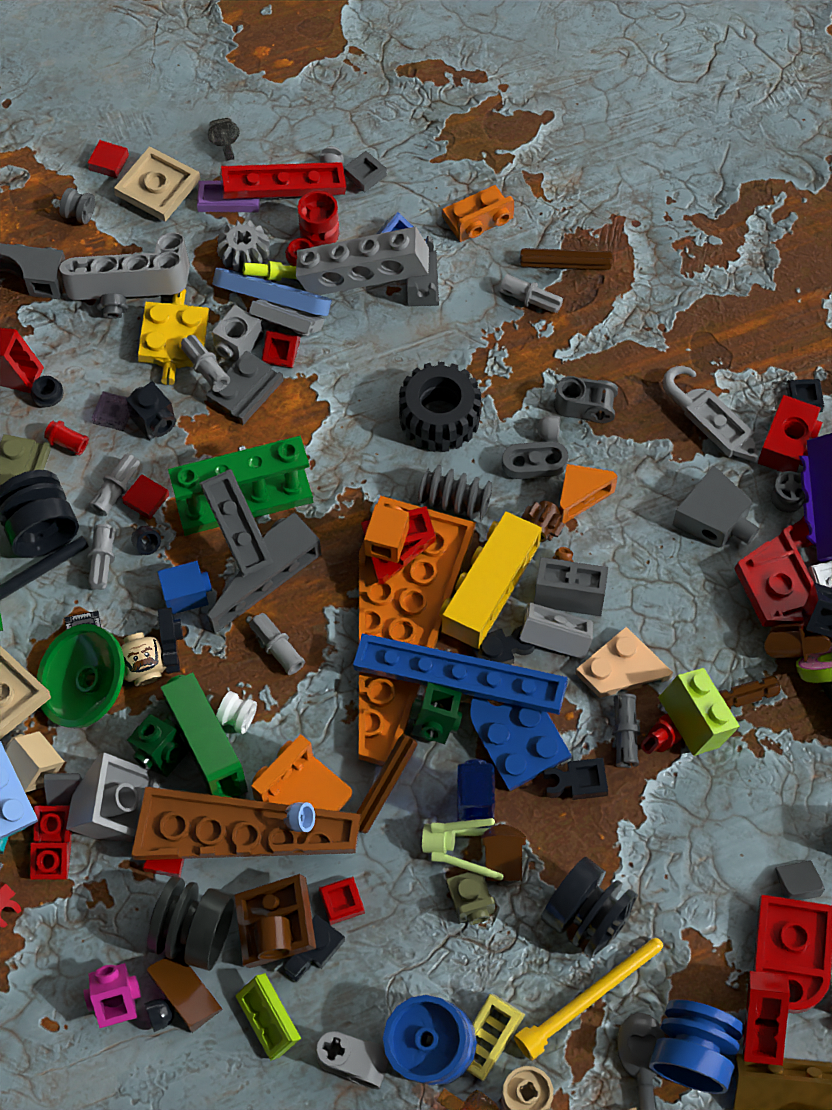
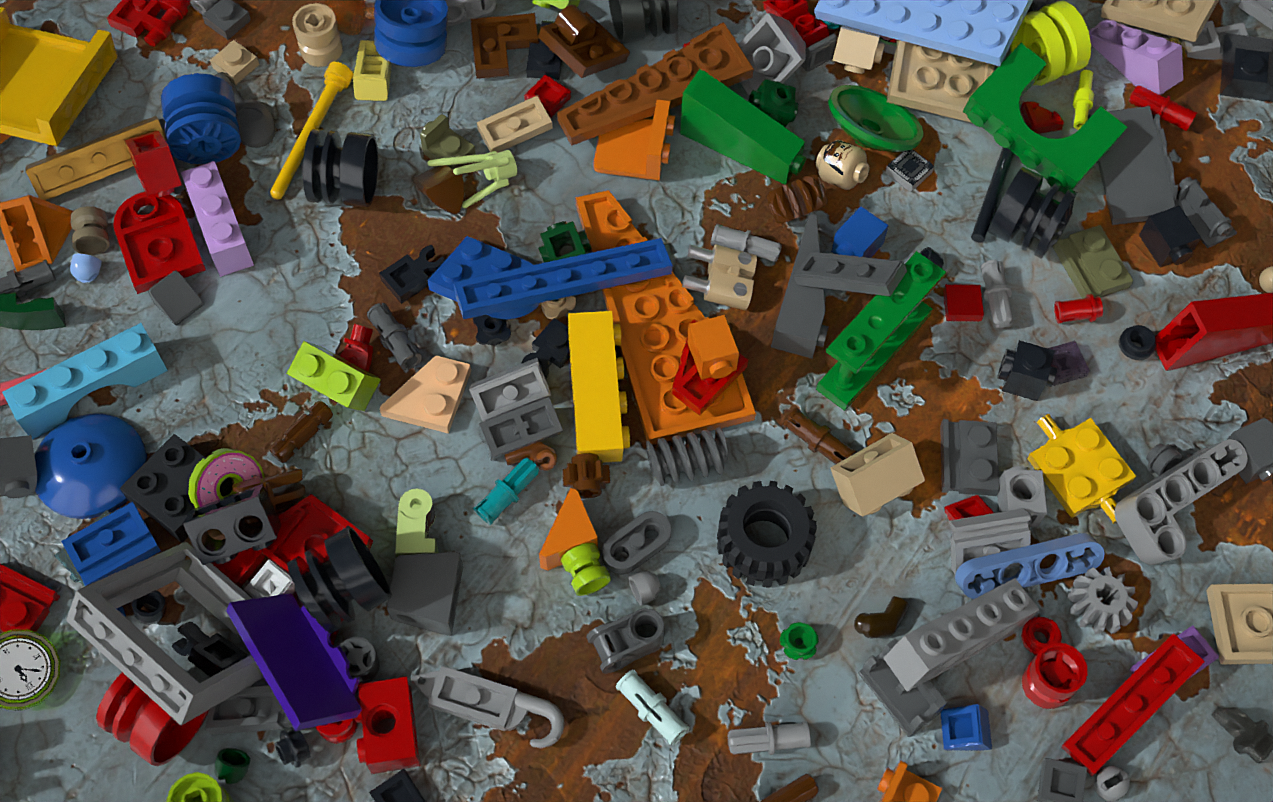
camera: 145 degrees right, 0 degrees up
light grey axle [87,524,115,590] -> none
black plate [158,608,183,674] -> none
light grey axle [181,335,230,392] -> none
white wheel [216,691,257,734] -> none
neon yellow bar [242,261,297,281] -> none
light blue hinge [284,802,315,832] -> none
reddish brown axle [356,734,417,834] -> none
clear blue brick [457,759,496,828] -> none
none -> lavender arch [181,161,254,277]
none -> black wheel [287,525,392,634]
none -> yellowish green leg [395,488,439,557]
none -> reddish brown plate [470,13,538,79]
none -> teal axle [473,458,539,525]
none -> tan plate [477,96,553,153]
none -> lime wheel [561,543,611,596]
none -> light aqua pin [616,670,690,745]
none -> tan piece [682,244,757,311]
none -> reddish brown gear [766,174,828,224]
none -> green plate [780,622,819,660]
none -> reddish brown pin [783,408,857,464]
none -> tan brick [830,433,925,517]
none -> dark brown arm [854,596,910,639]

